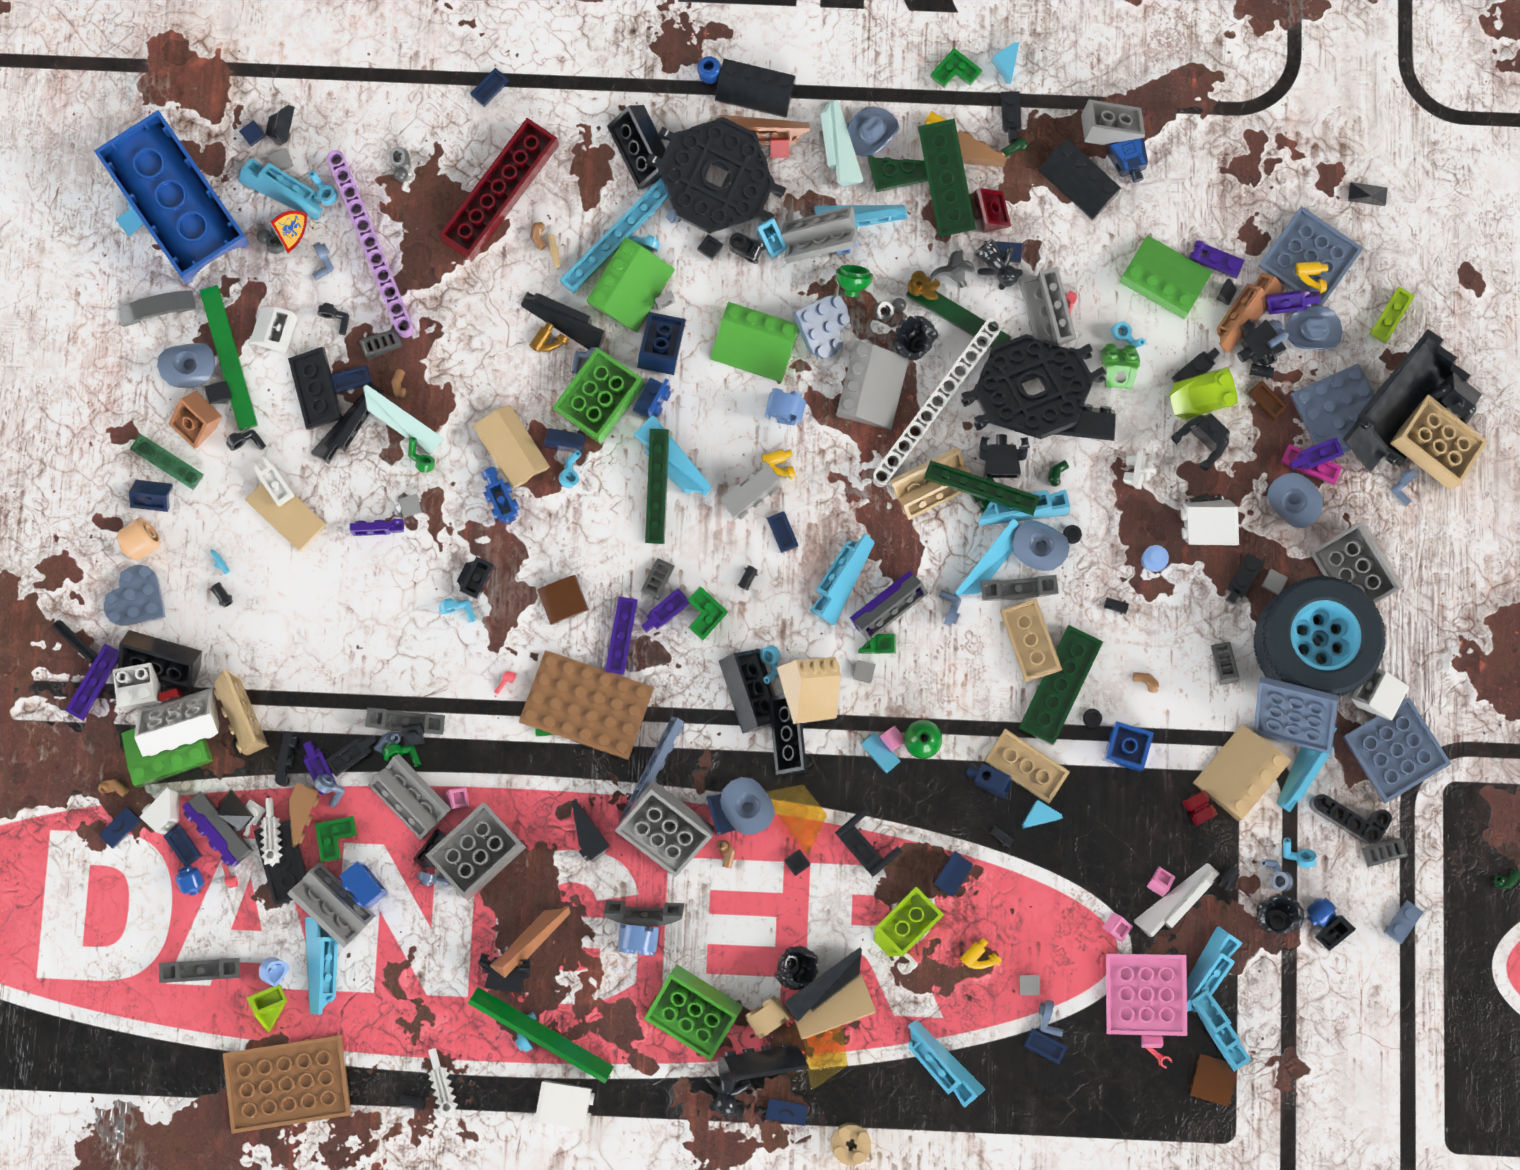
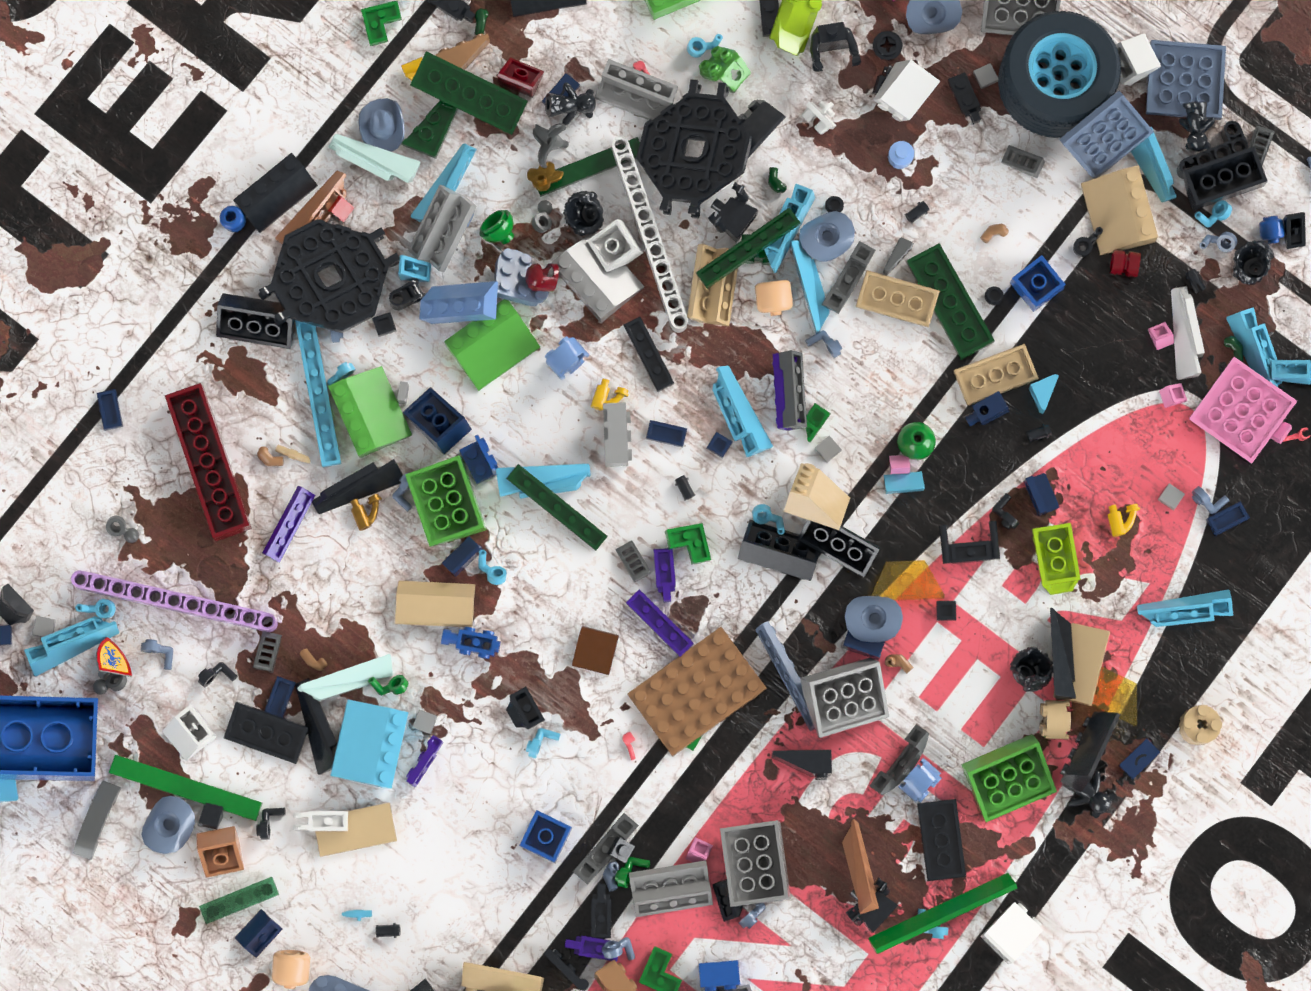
camera: 55 degrees left, 0 degrees up
none -> plate [262,486,316,563]
none -> medium azure slope [330,700,408,789]
none -> medium blue slope [419,281,498,324]
none -> blue brick [519,810,572,863]
none -> dark red helmet [525,263,559,292]
none -> white slope [587,219,644,272]
none -> black tile [623,317,674,392]
none -> dark blue tile [706,432,733,459]
none -> light nougat head [755,280,793,316]
none -> black gear [872,31,903,61]
none -> dark grey slope [883,237,914,276]
none -> black tile [917,799,966,882]
none -> black plate [992,493,1020,530]
none -> black plate [1073,227,1103,257]
none -> black piece [1179,101,1215,152]
none -> black slope [1183,146,1268,211]
none -> dark green arm [1224,336,1243,362]

